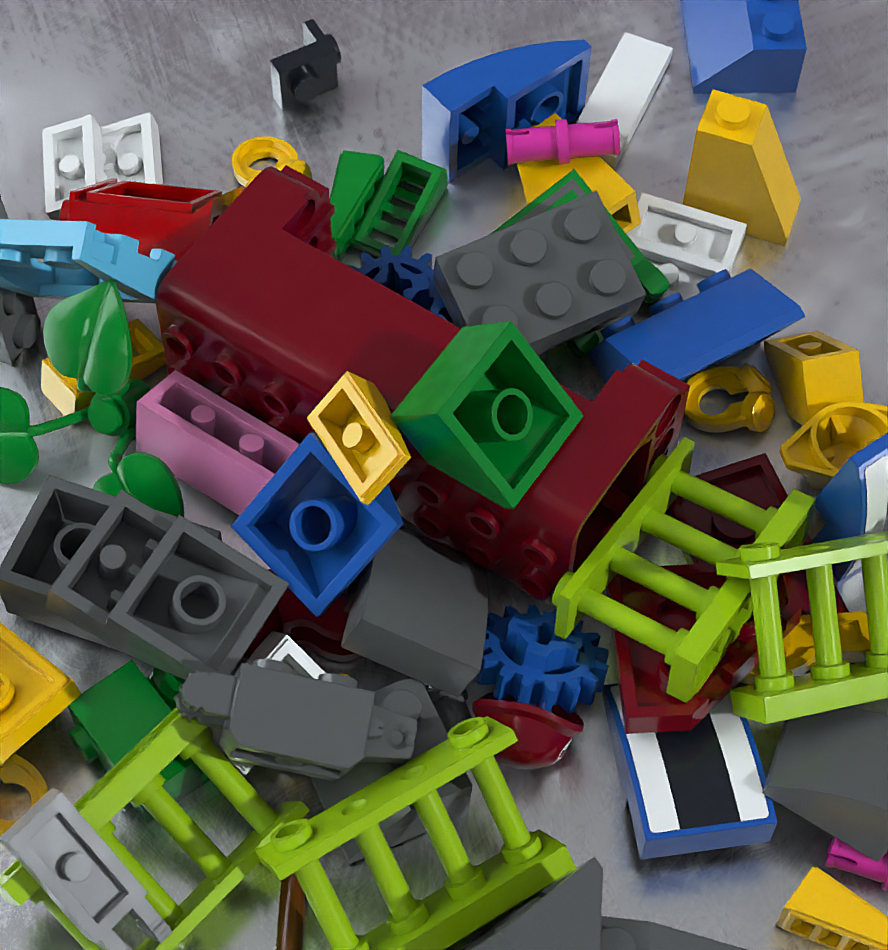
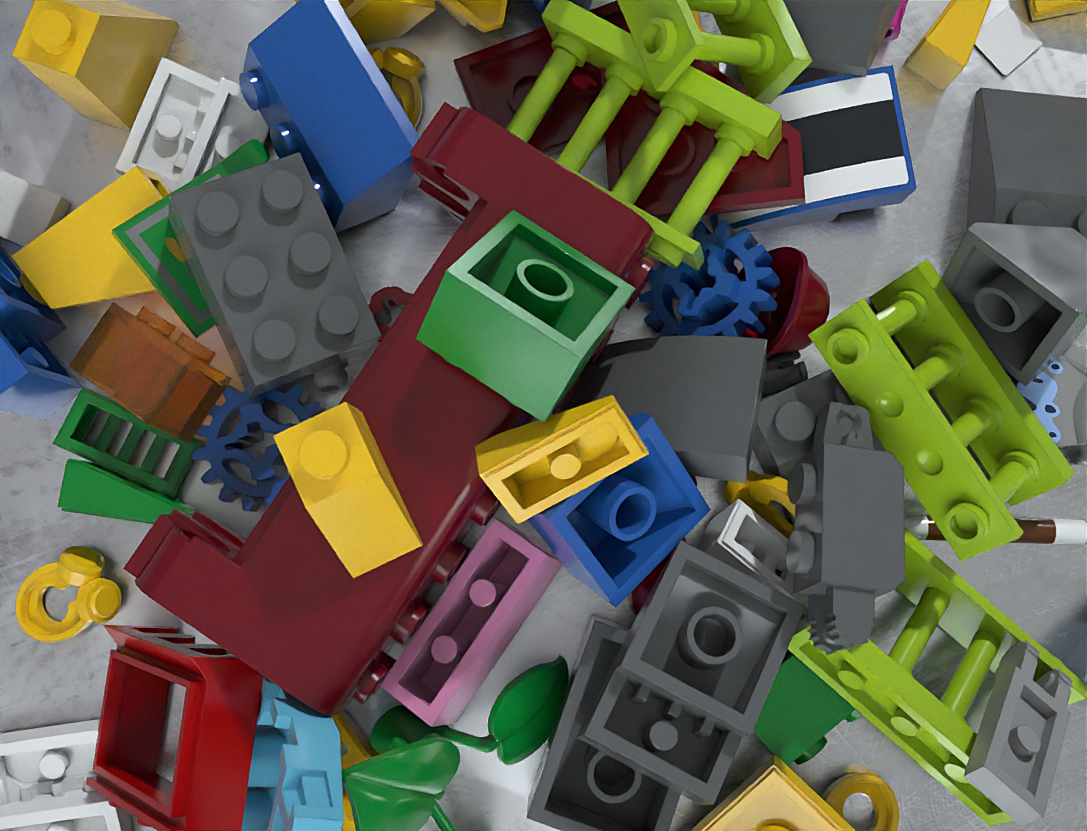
camera: 85 degrees left, 25 degrees up
dark pink pin [505,119,620,165] -> none
none -> clear orange brick [69,302,232,443]
none -> yellow slope [273,402,423,578]

